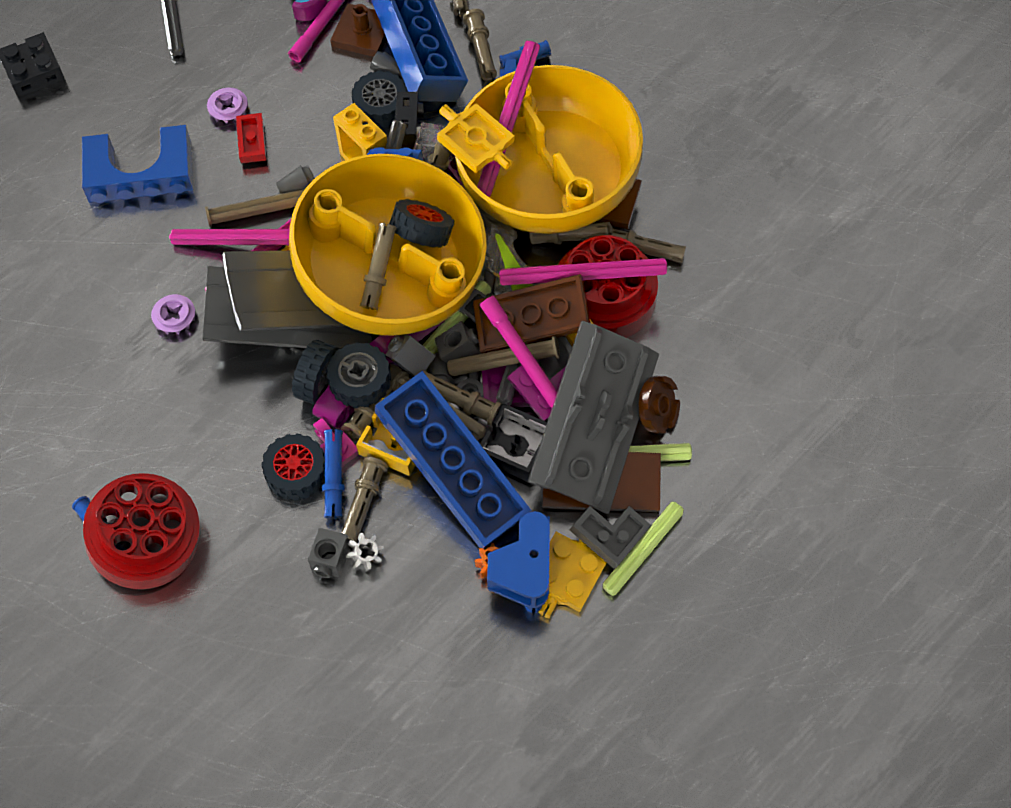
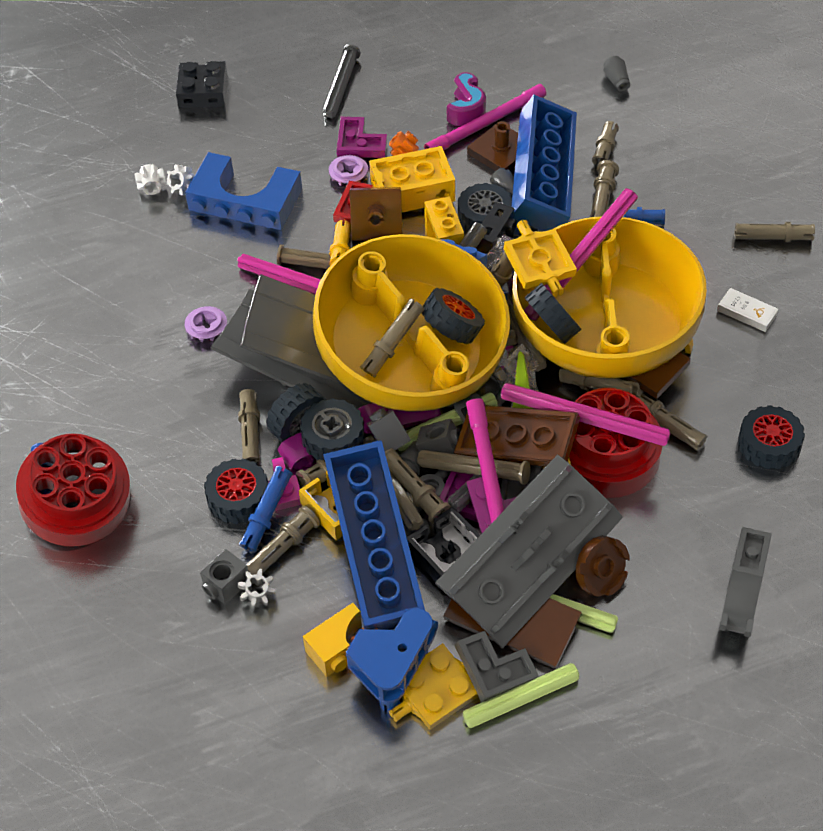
camera: 25 degrees right, 10 degrees down
none -> white gear [135,164,166,195]
none -> white gear [165,165,194,196]
none -> dark tan pin [238,389,261,466]
none -> yellow arch [303,603,362,677]
none -> yellow pin [329,220,351,266]
none -> magenta plate [336,117,387,158]
none -> reddish brown tile [350,187,402,241]
none -> yellow piece [369,146,455,212]
none -> orange gear [389,131,419,156]
none -> black wheel [524,283,582,344]
none -> white tile [717,288,779,332]
none -> dark grey piece [719,527,772,637]
none -> dark tan pin [734,222,815,242]
none -> black wheel [738,405,805,469]

